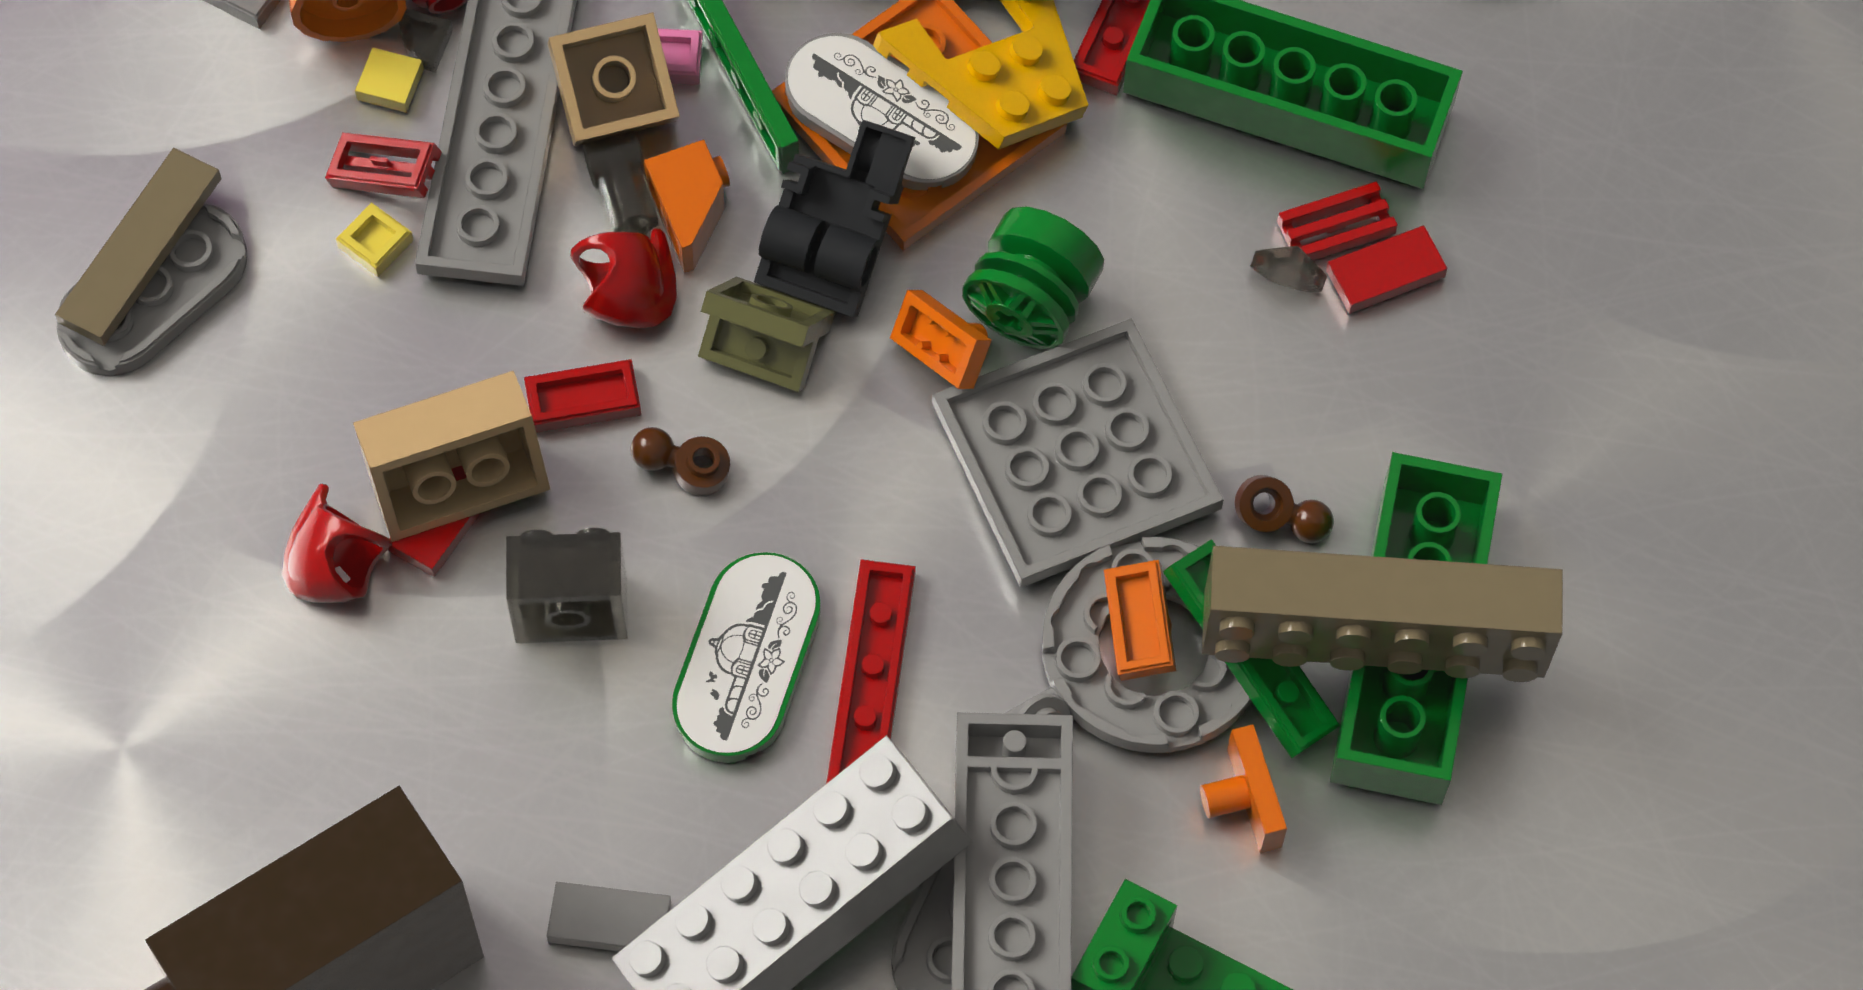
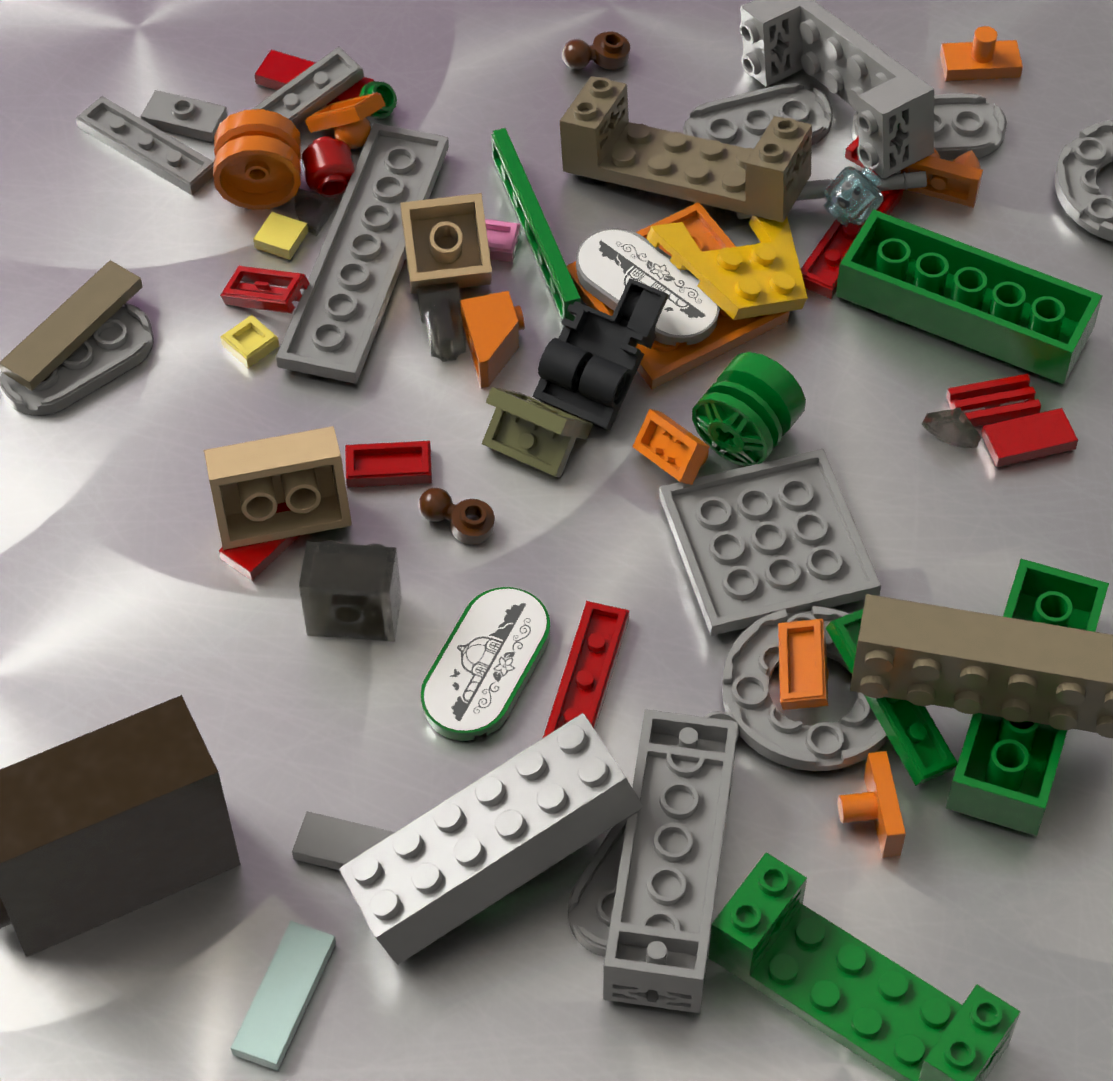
camera: 10 degrees right, 10 degrees down
red piece [282,484,392,603] -> none
red piece [570,228,677,328] -> none
reddish brown plate [1235,475,1334,544] -> none

